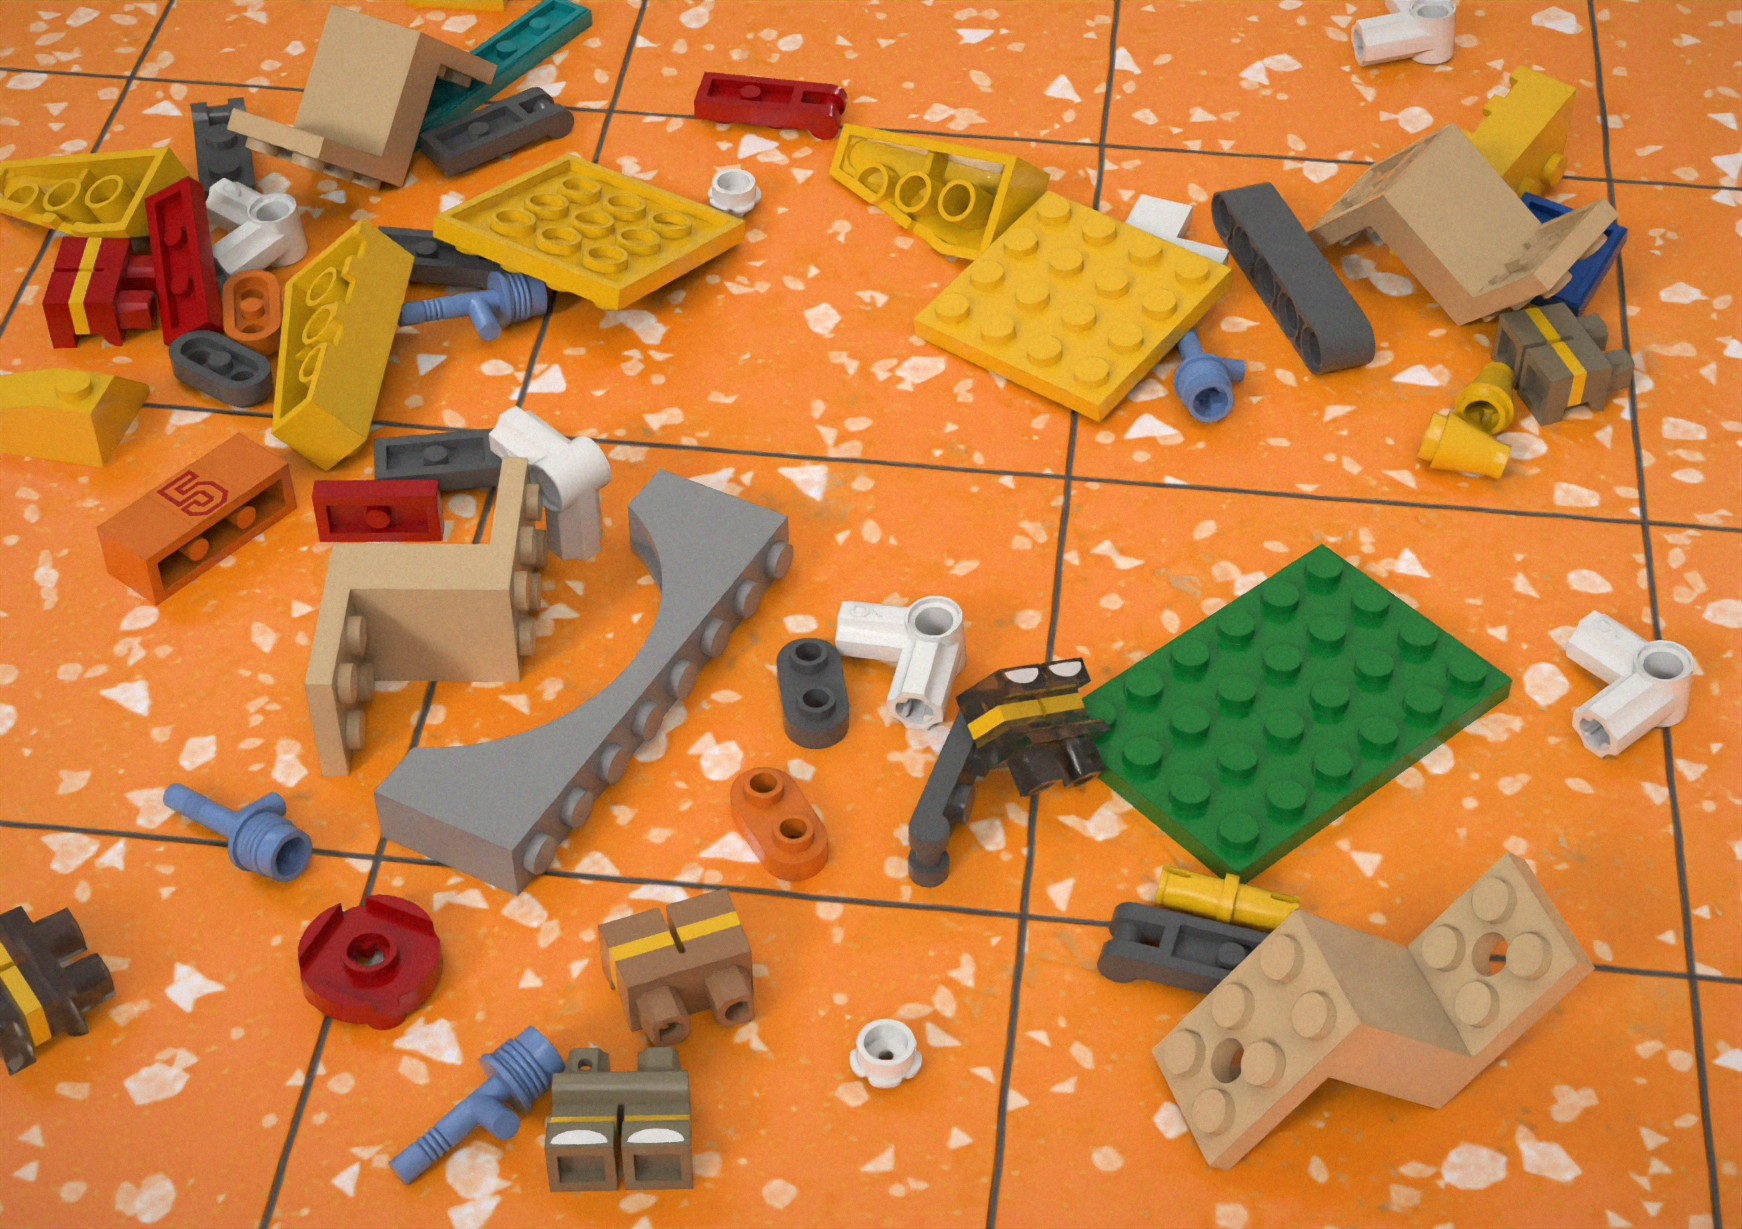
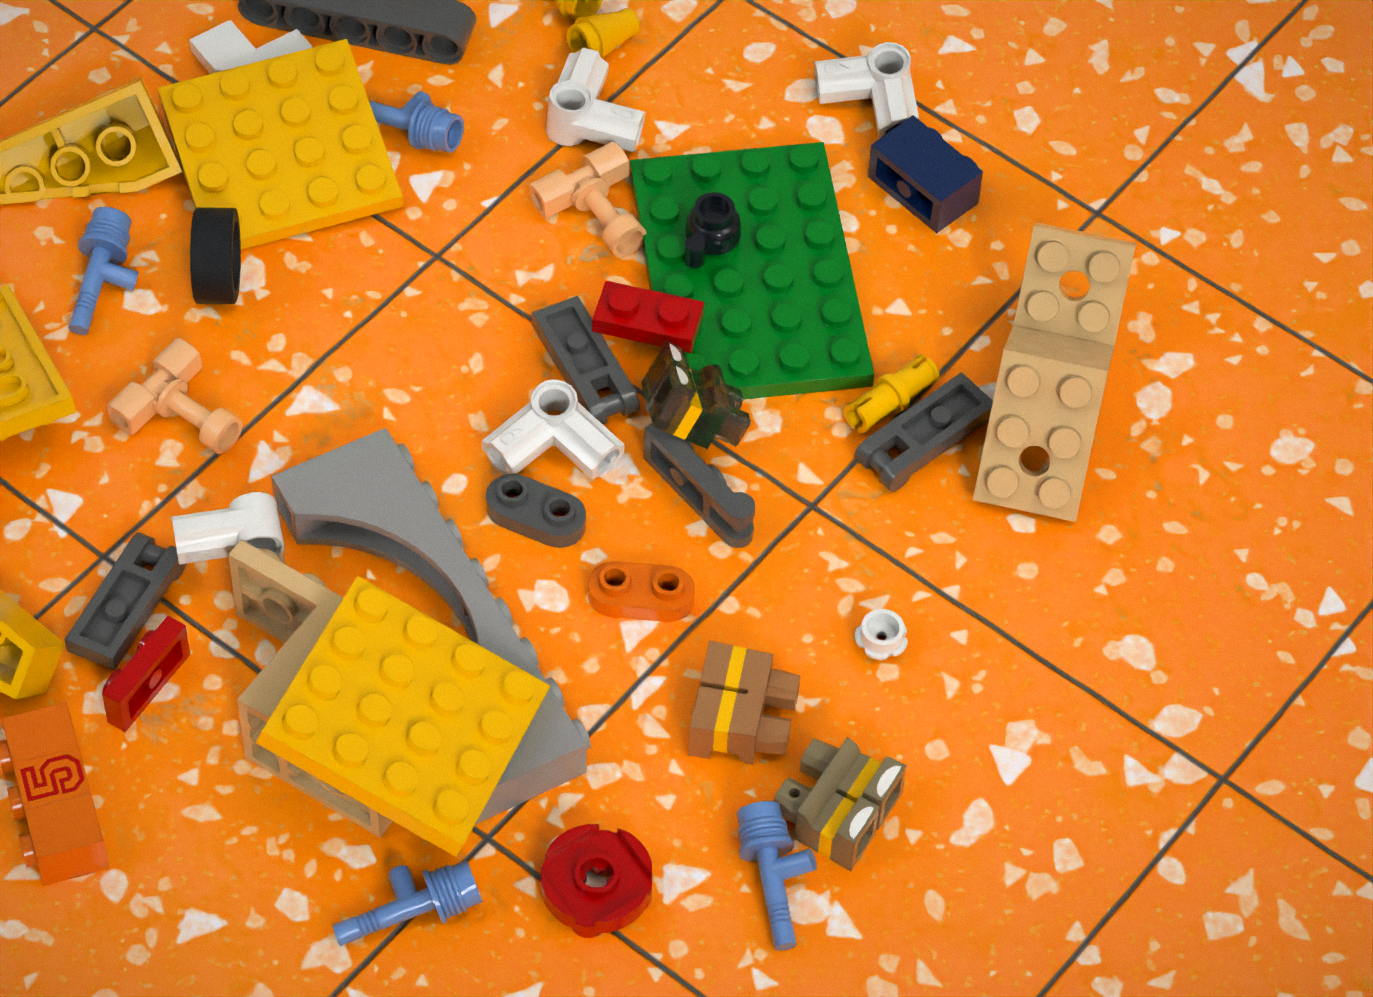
camera: 60 degrees left, 10 degrees up
none -> medium blue piece [68,207,139,335]
none -> light nougat bar [107,338,243,454]
none -> black tyre [190,207,241,304]
none -> yellow plate [256,575,551,857]
none -> light nougat bar [529,141,647,257]
none -> dark grey plate [532,296,640,424]
none -> white piece [545,47,646,152]
none -> red plate [592,280,704,353]
none -> black piece [684,192,741,269]
none -> dark blue brick [868,115,983,234]

